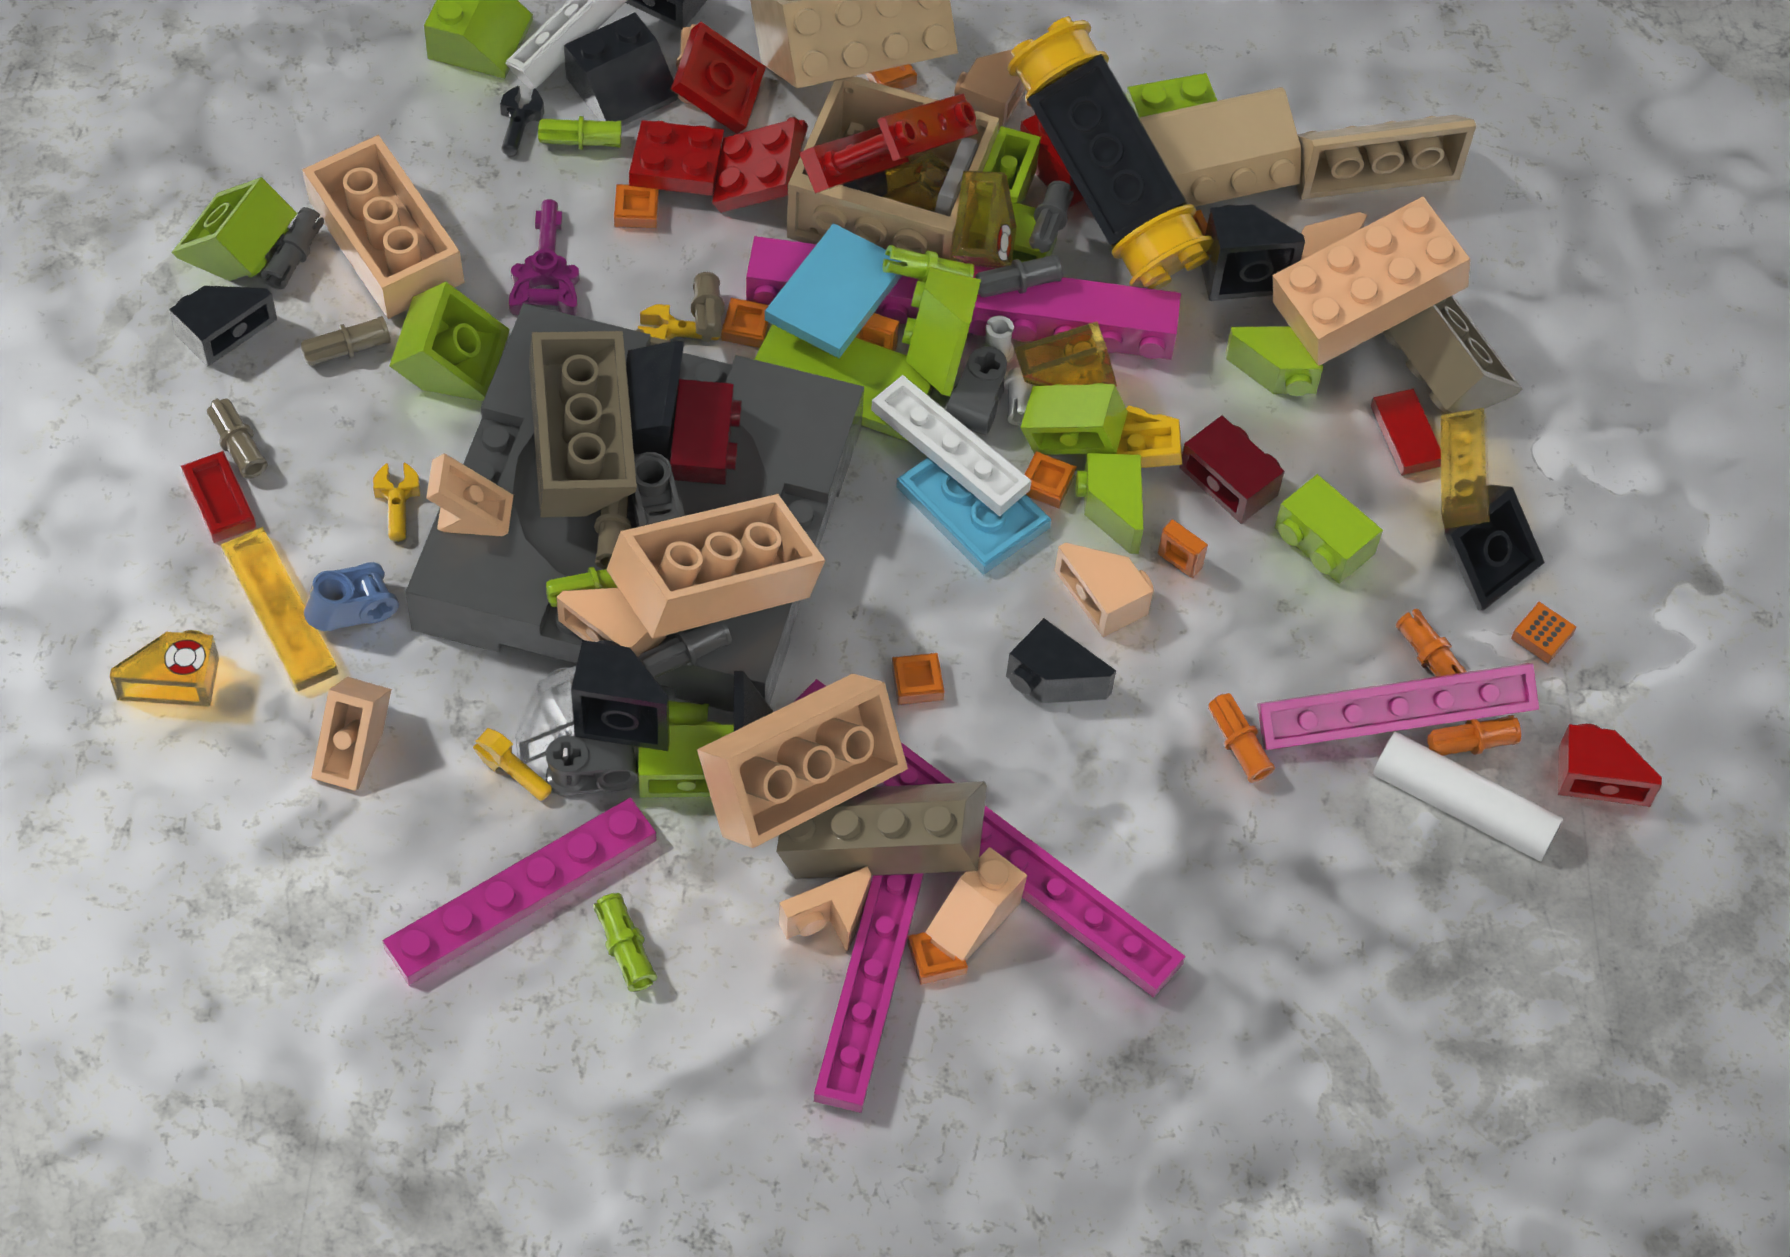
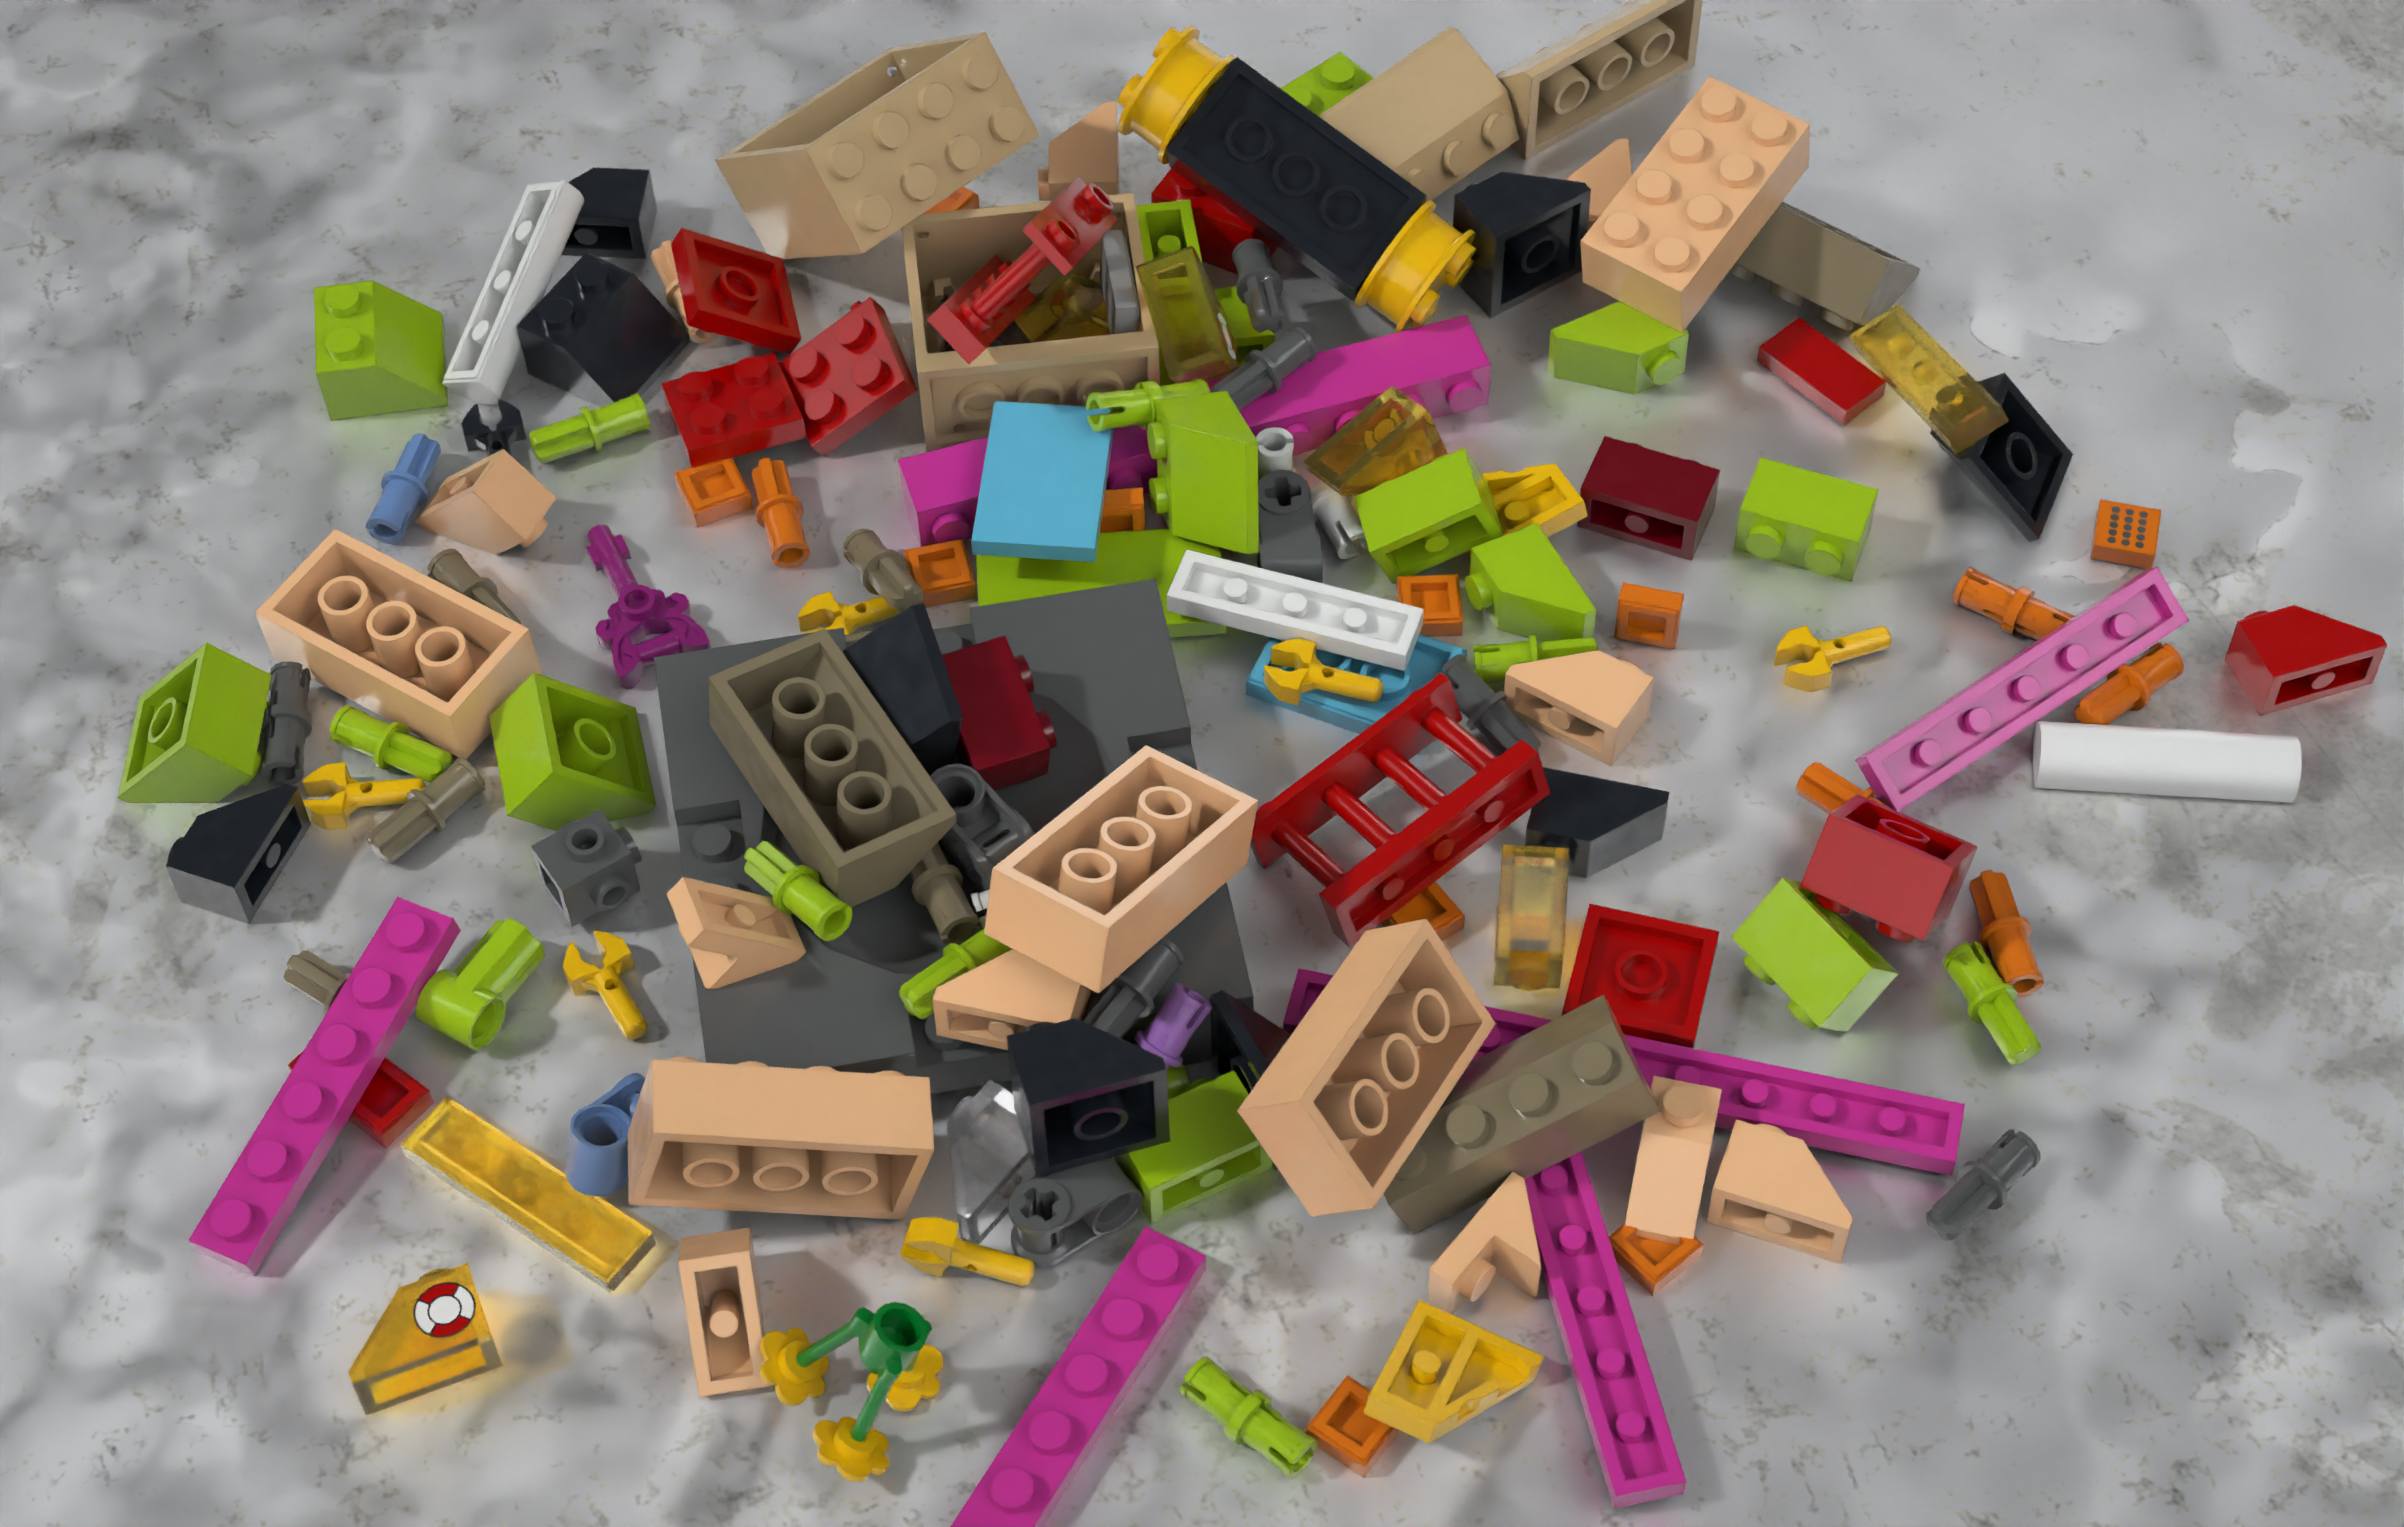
camera: 20 degrees left, 5 degrees down
none -> dark pink plate [188,896,461,1275]
none -> yellow bar [302,763,426,830]
none -> lime axle [329,704,453,782]
none -> medium blue axle [365,433,441,545]
none -> light nougat slope [414,449,557,555]
none -> lime piece [416,918,546,1050]
none -> dark tan axle [427,549,522,625]
none -> dark grey brick [531,810,642,927]
none -> light nougat brick [628,1057,935,1220]
none -> lime axle [744,841,853,941]
none -> orange axle [751,457,810,568]
none -> plant [759,1302,943,1482]
none -> medium lavender axle [1134,982,1212,1069]
none -> red fence [1250,673,1550,948]
none -> yellow bar [1264,638,1384,705]
none -> orange tile [1306,1375,1400,1478]
none -> yellow wing [1363,1300,1544,1444]
none -> dark grey axle [1431,654,1541,754]
none -> lime axle [1473,635,1598,683]
none -> clear yellow slope [1494,845,1569,991]
none -> red plate [1562,903,1720,1049]
none -> light nougat slope [1707,1119,1853,1264]
none -> lime brick [1731,878,1899,1032]
none -> yellow bar [1774,625,1891,692]
none -> red brick [1800,794,1978,942]
none -> dark grey axle [1926,1129,2041,1241]
none -> lime axle [1943,941,2041,1065]
none -> orange axle [1969,870,2044,997]

